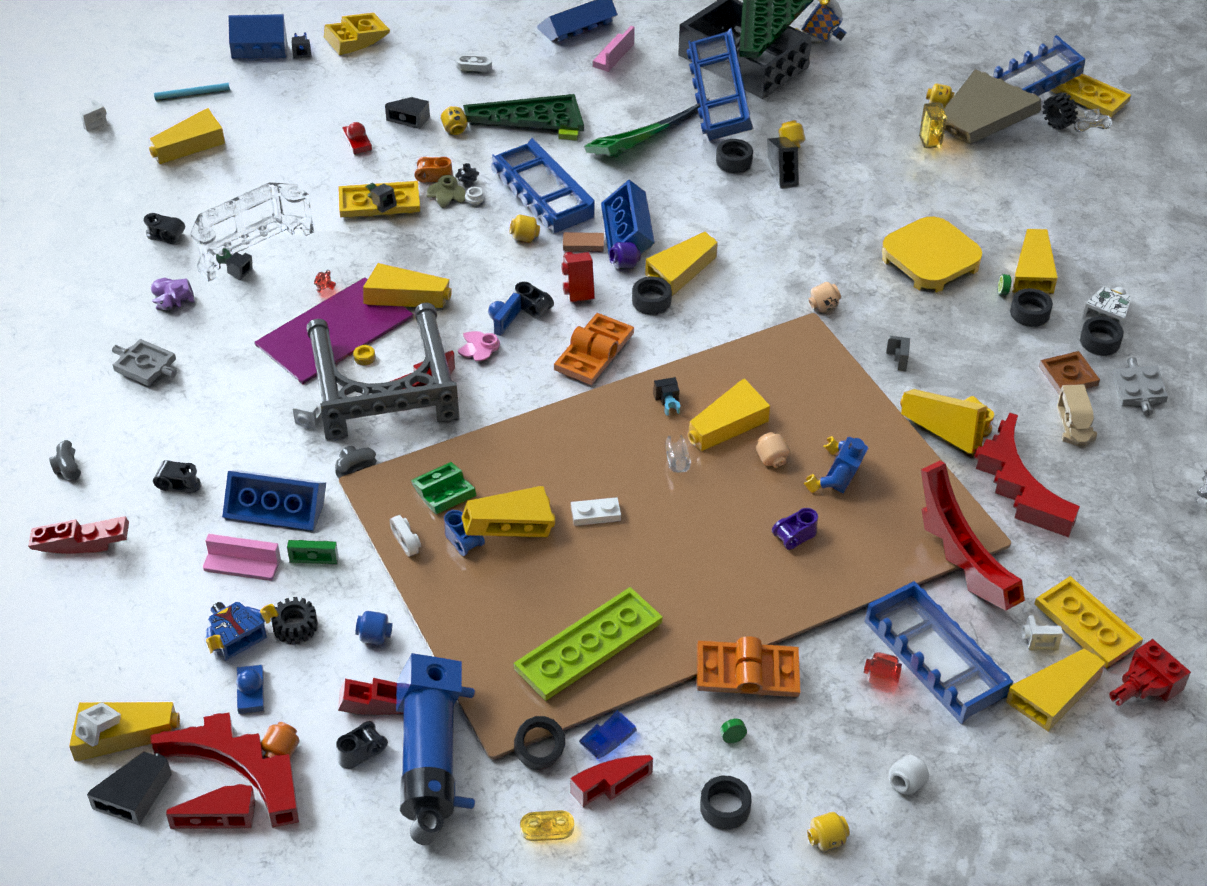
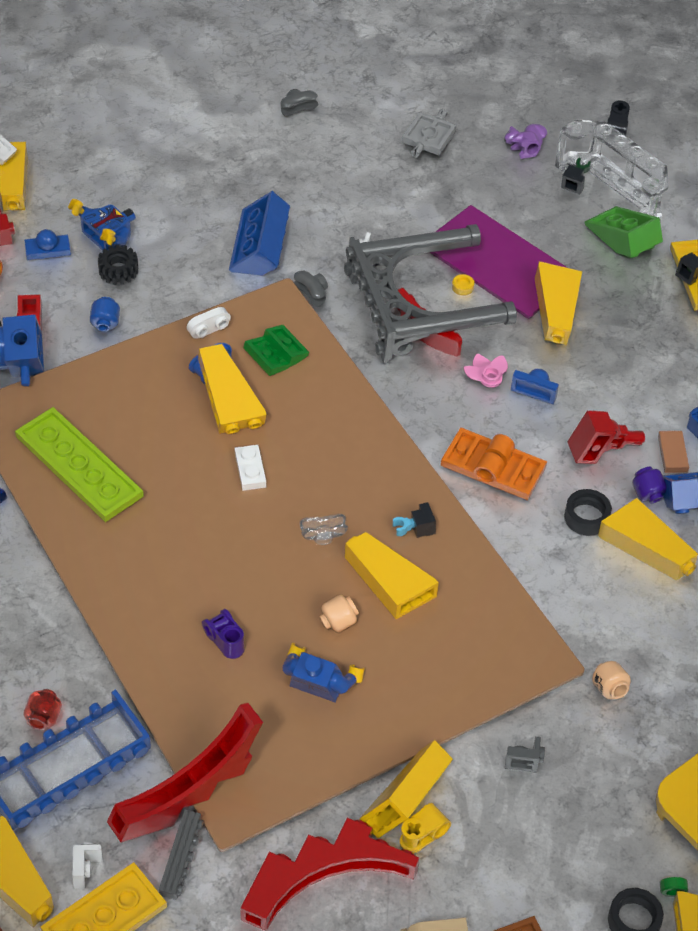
camera: 85 degrees right, 5 degrees up
red slope [28,516,129,554] -> none
black piece [152,460,201,494] -> none
bright pink panel [203,534,281,581] -> none
green plate [287,540,339,565] -> none
clear red plant [314,269,336,293] -> none
yellow head [509,214,540,243] -> none
black piece [515,281,554,319] -> none
orange plate [697,636,800,697] -> none
none -> dark grey piece [159,809,204,900]
none -> bright green slope [585,206,663,258]

